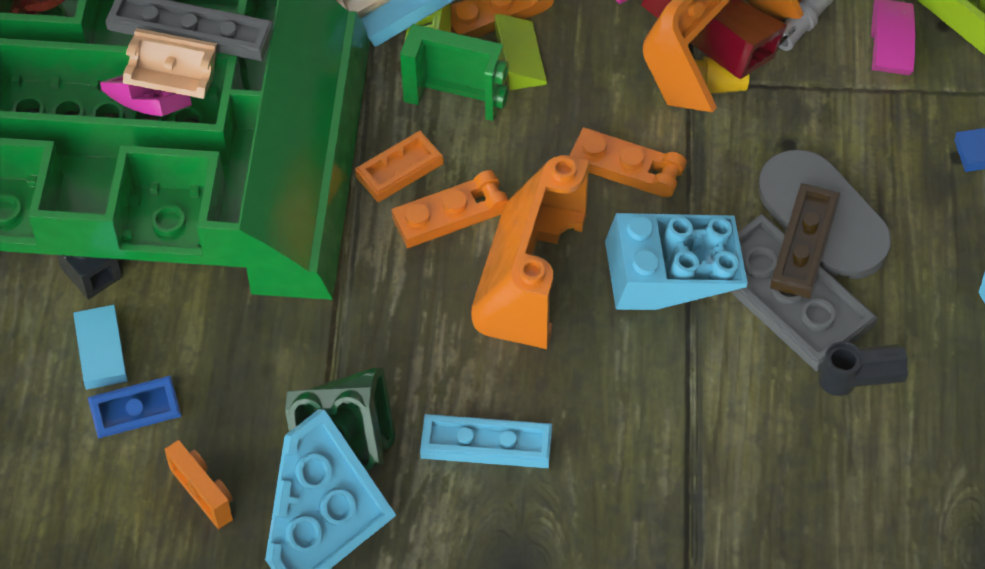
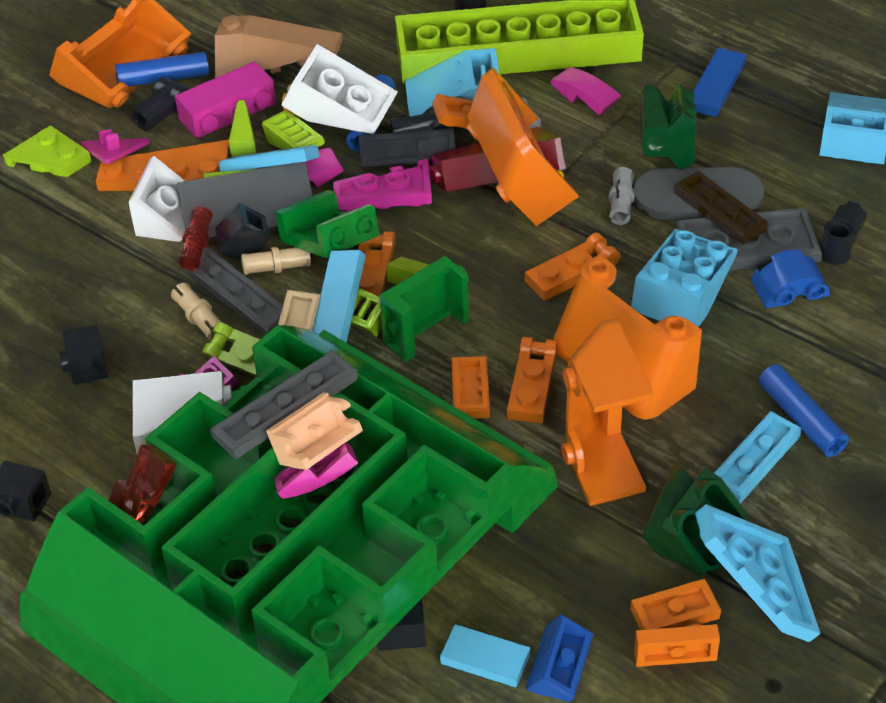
camera: 55 degrees left, 10 degrees down
none -> orange windscreen [561,319,654,506]
none -> light grey pin [608,167,635,225]
none -> orange plate [631,579,721,630]
none -> dark green piece [640,84,696,170]
none -> blue cylinder [751,250,830,309]
none -> blue piece [758,364,849,457]

